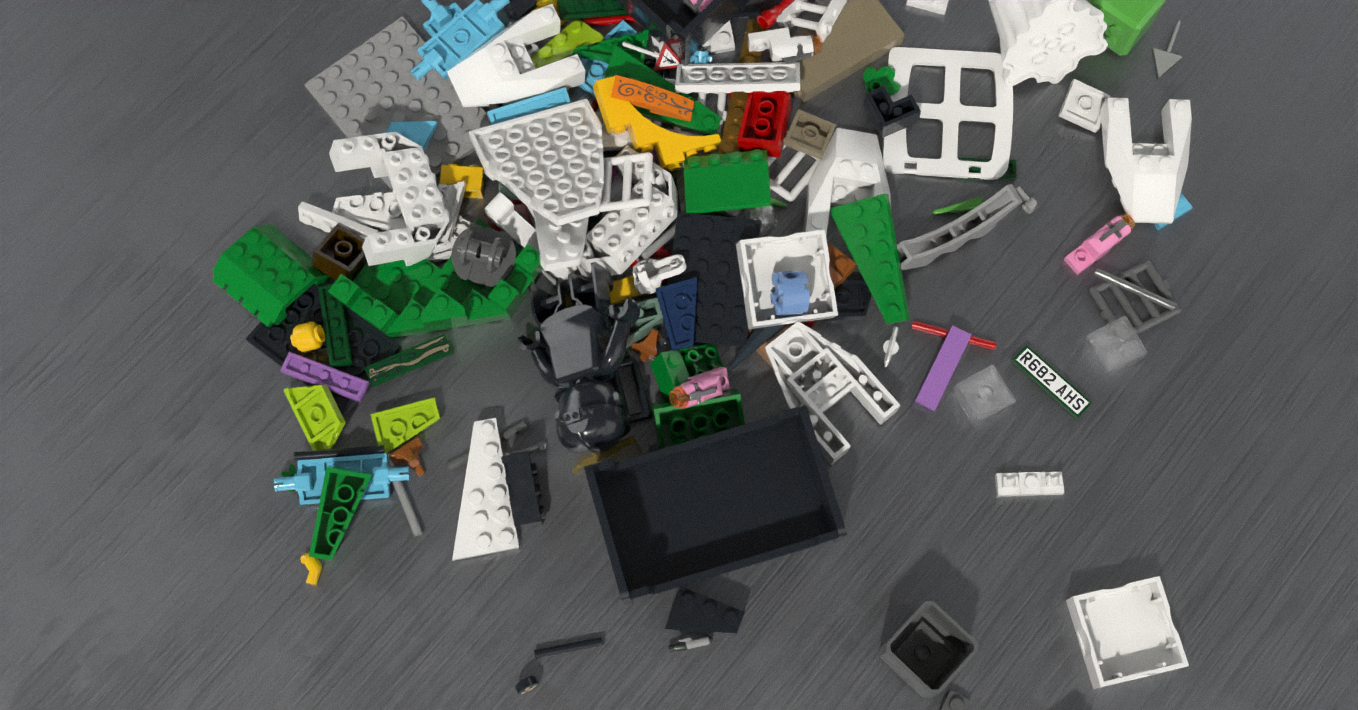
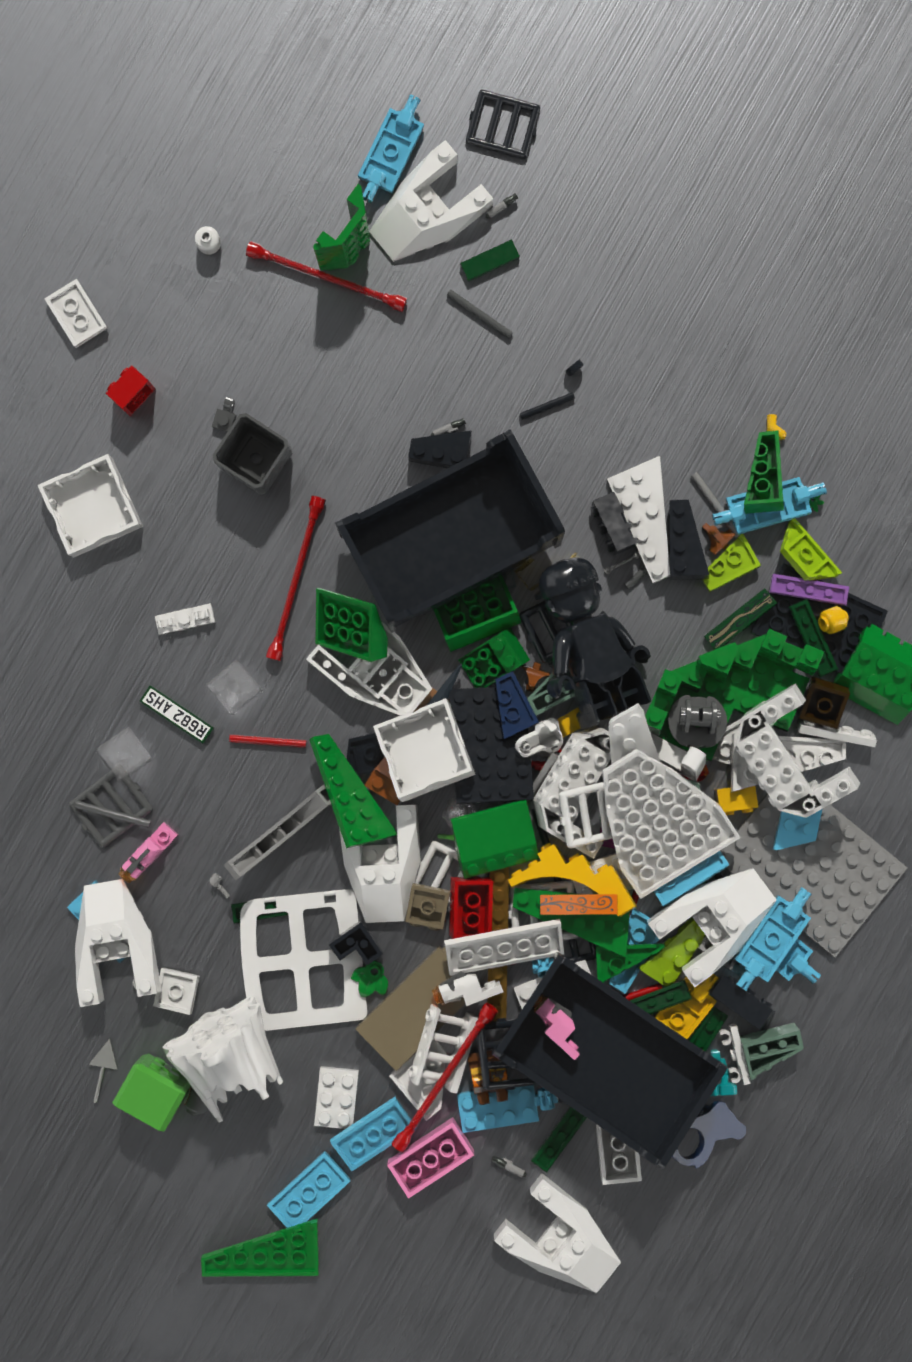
camera: 175 degrees right, 15 degrees up
black bar [294,445,385,461] -> none
piece [622,42,682,71] -> none
bright pink plate [669,367,730,409] -> none
medium blue brick [770,271,810,315] -> none
white piece [883,327,899,367] -> none
medium lavender tile [915,325,972,411] -> none
bright green piece [933,196,986,214] -> none
none -> red hose [266,496,326,661]
none -> green slope [315,588,388,662]
none -> black wedge [669,500,709,580]

